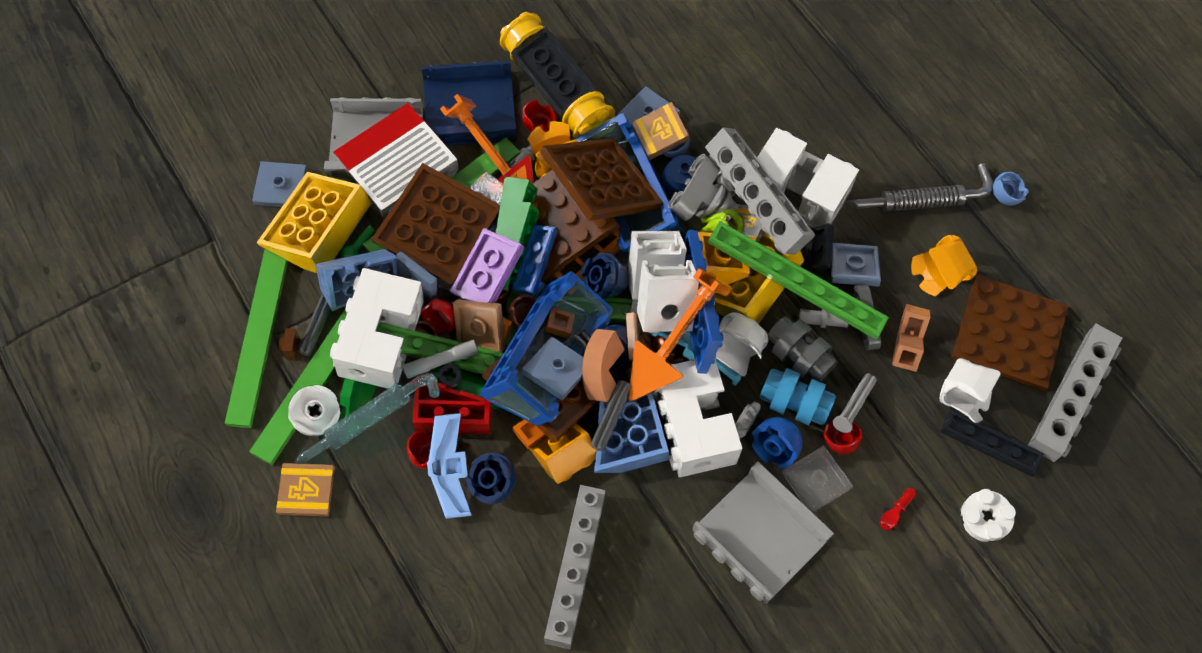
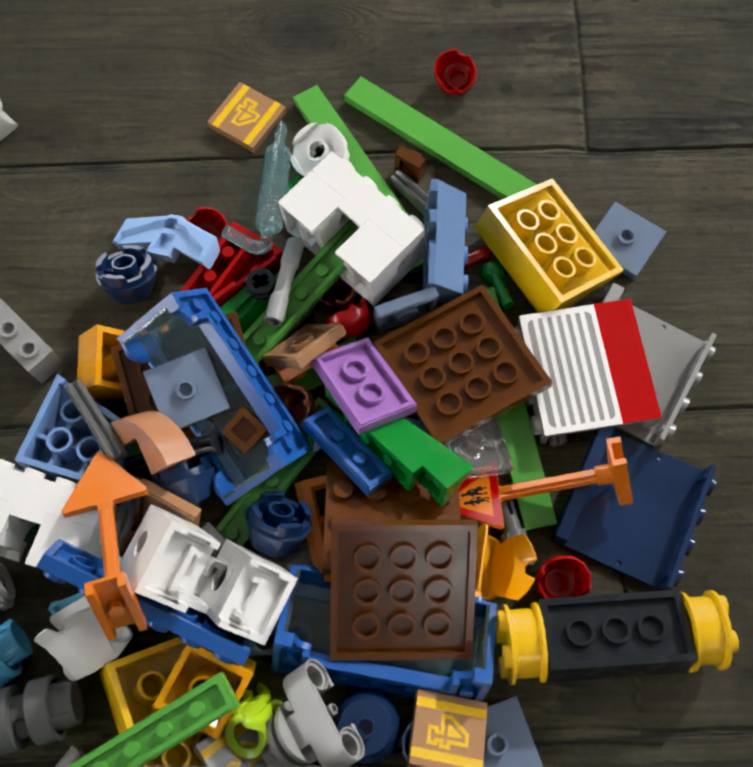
camera: 125 degrees right, 5 degrees up
none -> red hair [434,48,477,96]

